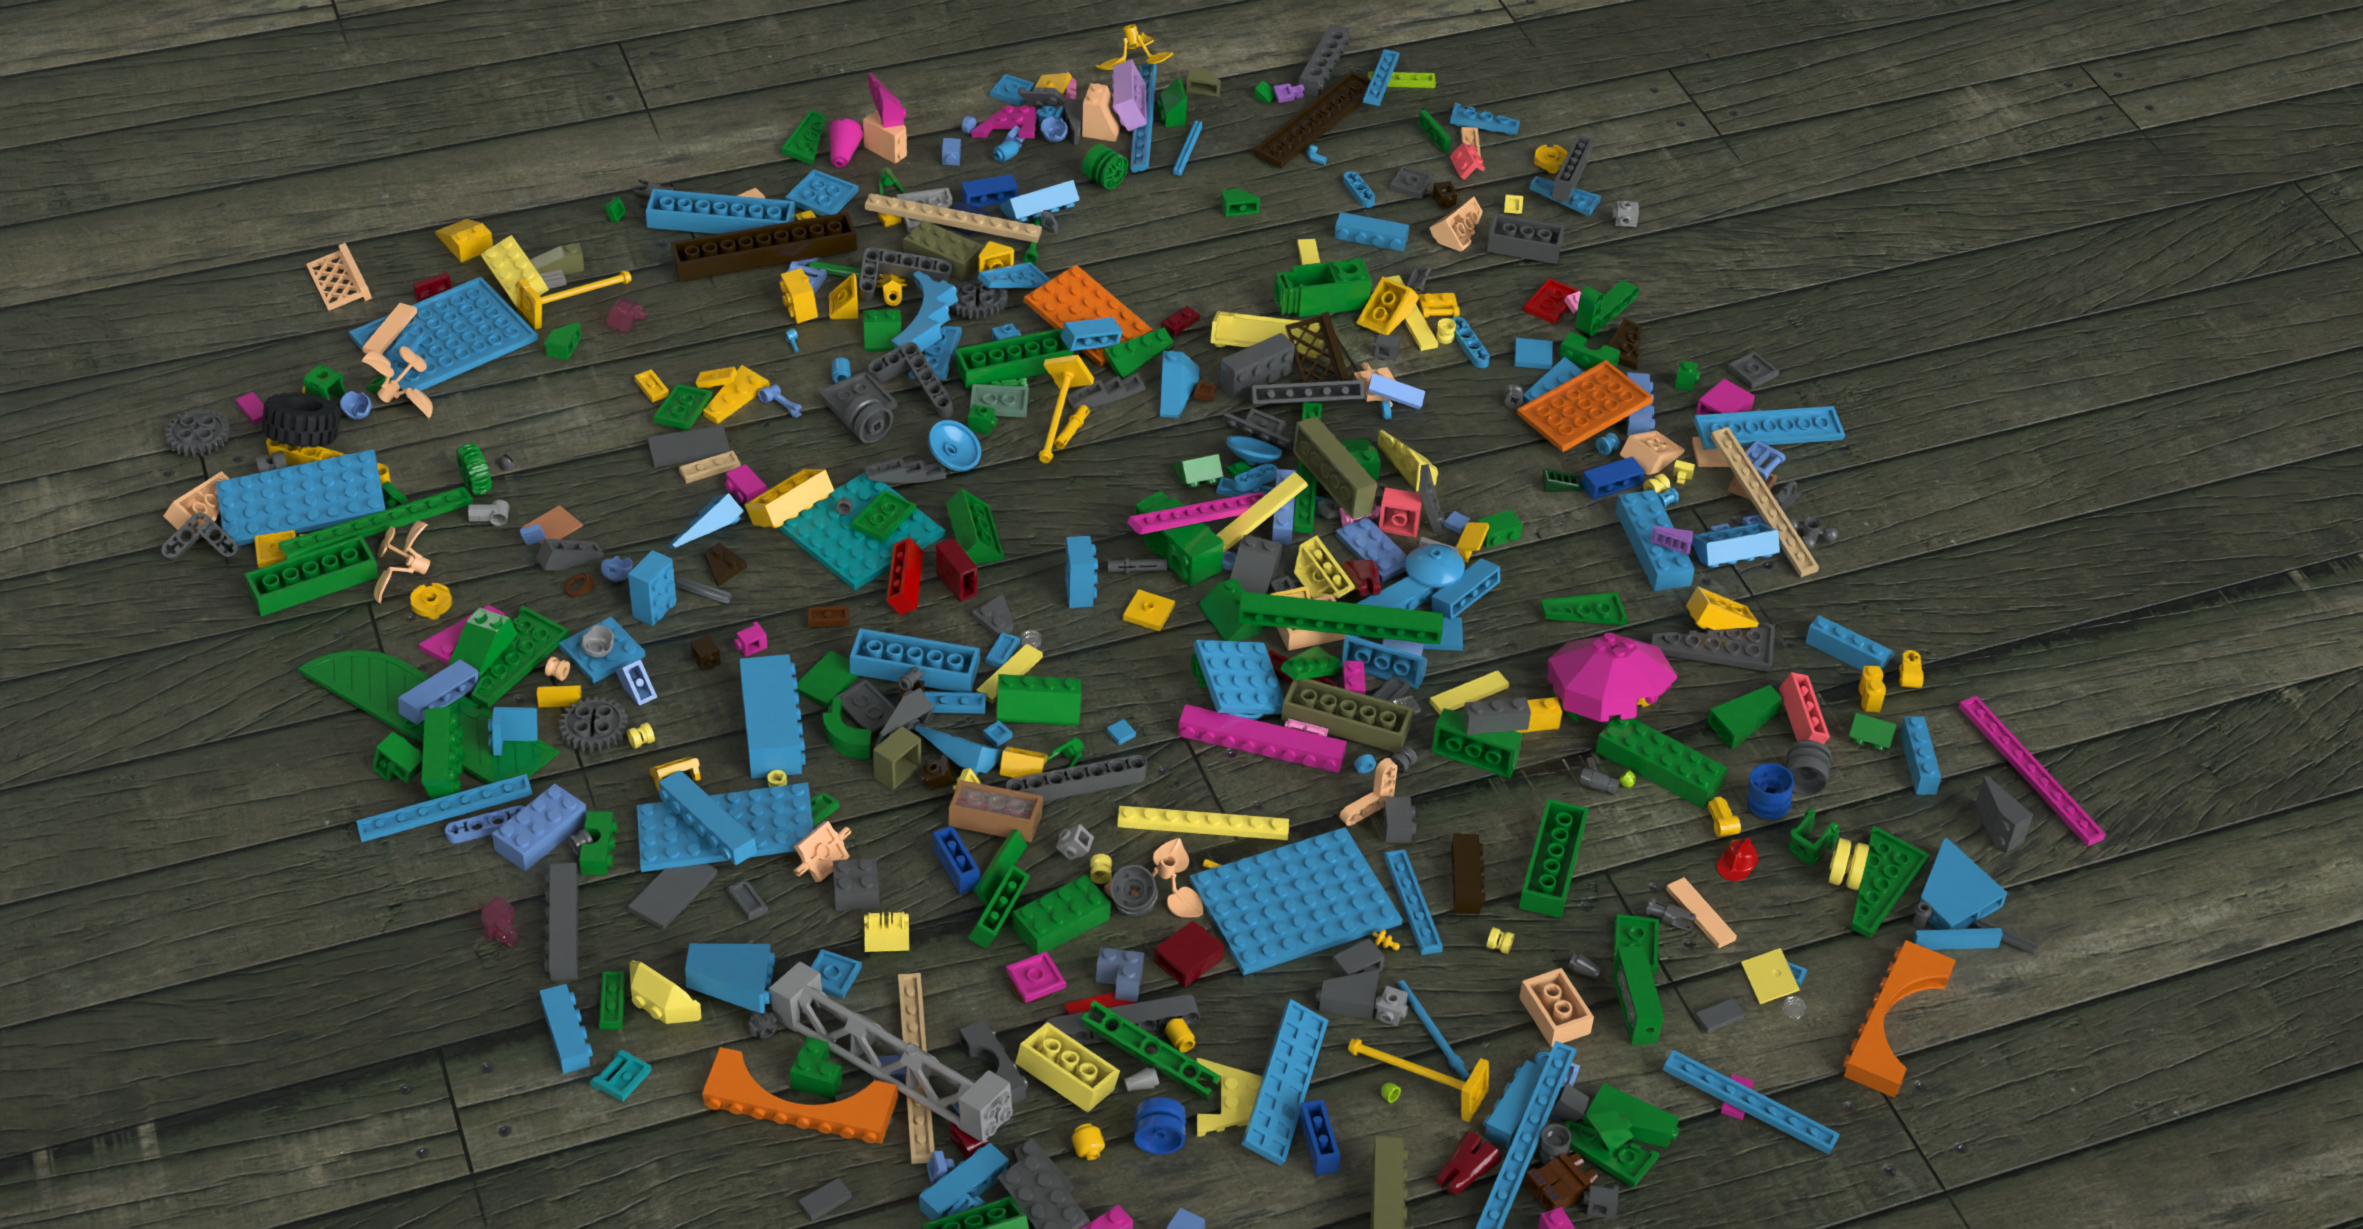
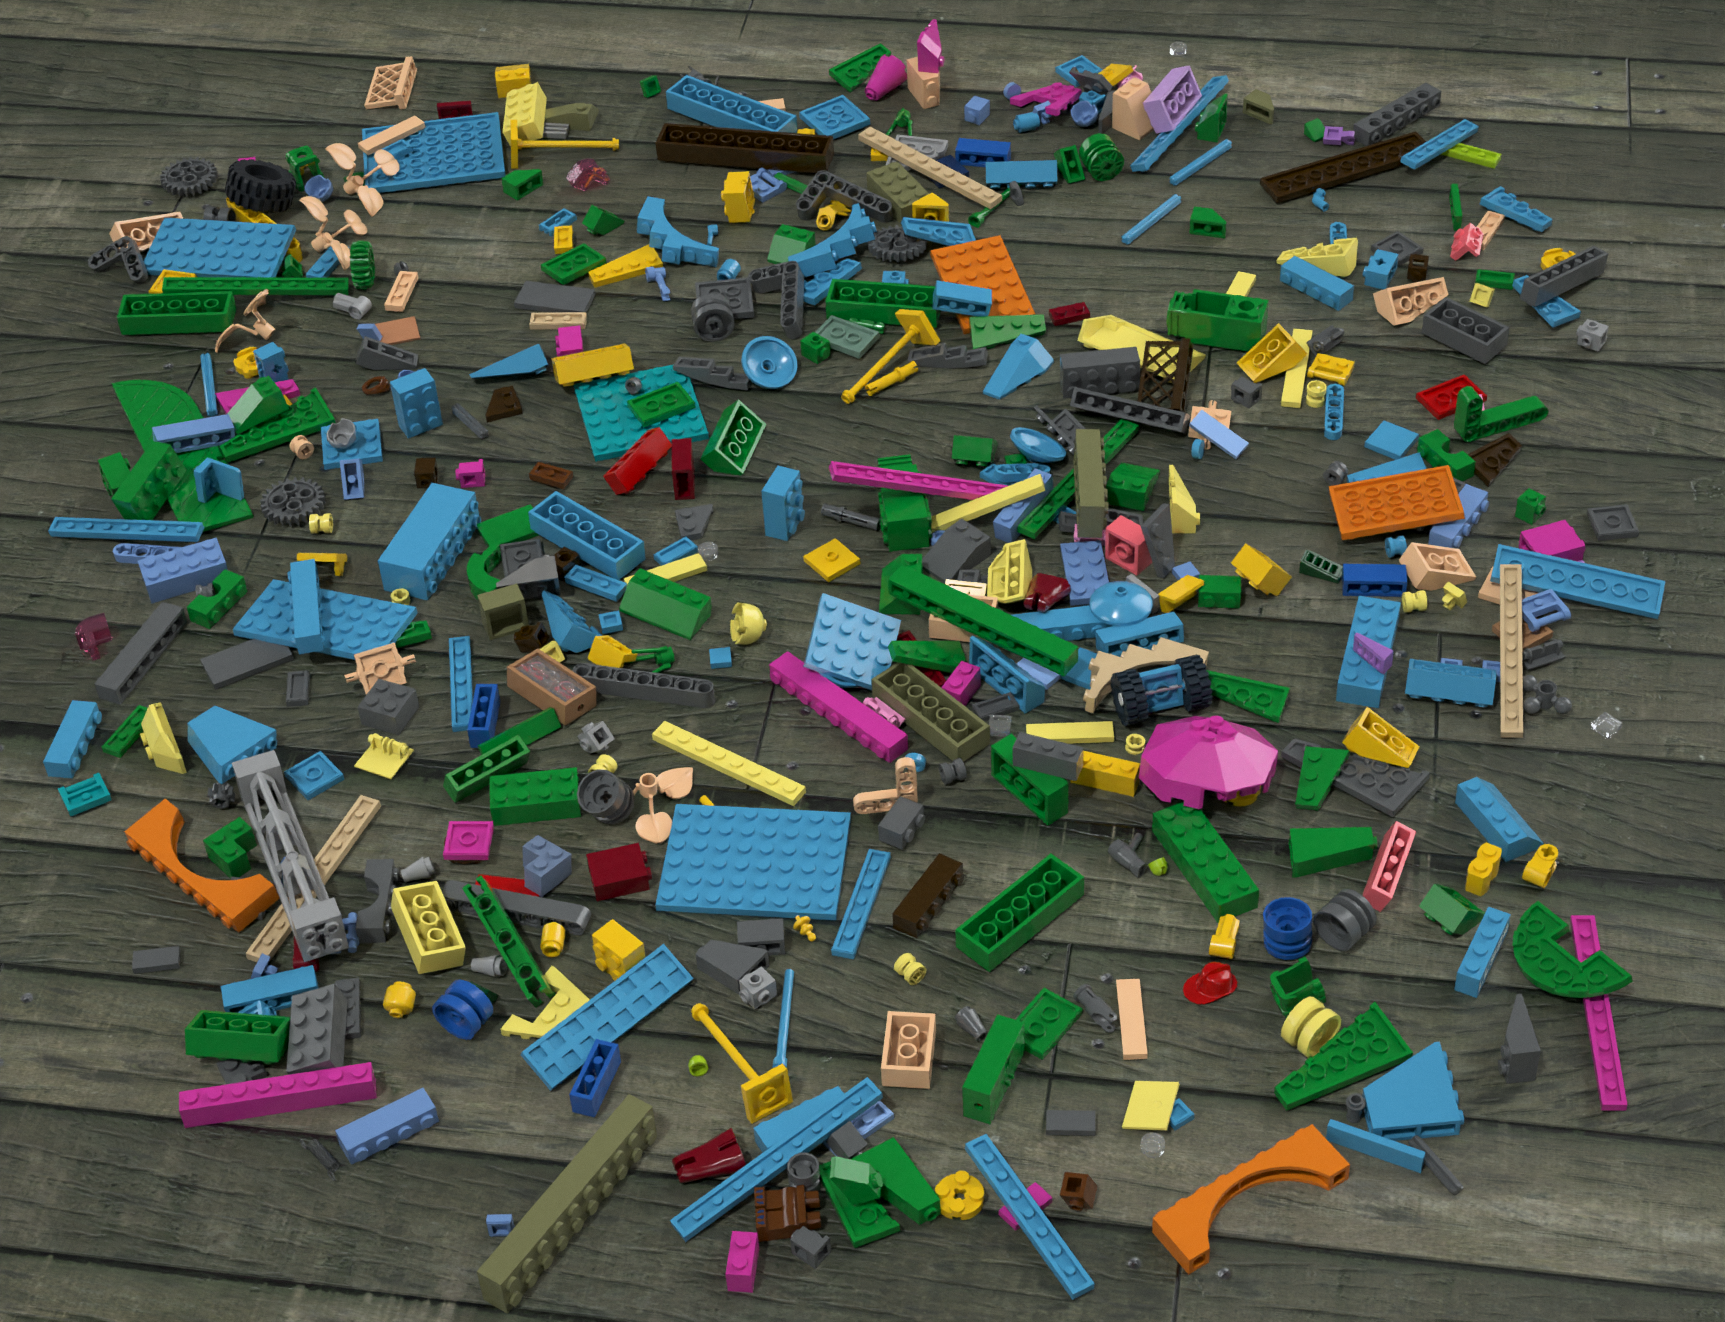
camera: 35 degrees right, 0 degrees up
yellow panel [537,685,582,708] -> none
yellow plate [695,366,737,388] -> none
yellow slope [828,273,858,319] -> none
dark grey pin [898,666,923,690] -> none
yellow plant [1096,24,1174,70] -> none
reddish brown plate [1194,381,1217,402] -> none
dark azure bush [1657,487,1679,509] -> none
none -> dark azure axle [200,353,218,417]
none -> dark azure brick [253,342,289,382]
none -> light nougat plant [299,196,367,271]
none -> dark azure plate [306,247,349,278]
none -> light nougat plate [384,271,418,312]
none -> light grey cone [400,857,436,883]
none -> dark azure tile [449,636,473,732]
none -> dark azure tile [539,208,577,237]
none -> green slope [582,205,625,235]
none -> yellow brick [592,919,646,981]
none -> dark azure arch [637,196,719,267]
none -> light yellow cylinder [730,603,767,645]
none -> yellow plate [935,1171,984,1220]
none -> green slope [1054,145,1085,184]
none -> reddish brown brick [1060,1172,1097,1211]
none -> tan arch [1083,637,1209,713]
none -> black plate [1111,654,1212,726]
none -> dark azure axle [1121,194,1181,245]
none -> light yellow bush [1125,734,1145,755]
none -> clear tile [1170,42,1187,56]
none -> yellow brick [1231,543,1292,596]
none -> light yellow wedge [1276,238,1358,277]
none -> green wing [1295,746,1350,810]
none -> dark azure brick [1363,249,1399,290]
none -> green tile [1475,269,1515,290]
none -> green plate [1512,901,1633,998]
none -> clear tile [1591,712,1623,739]

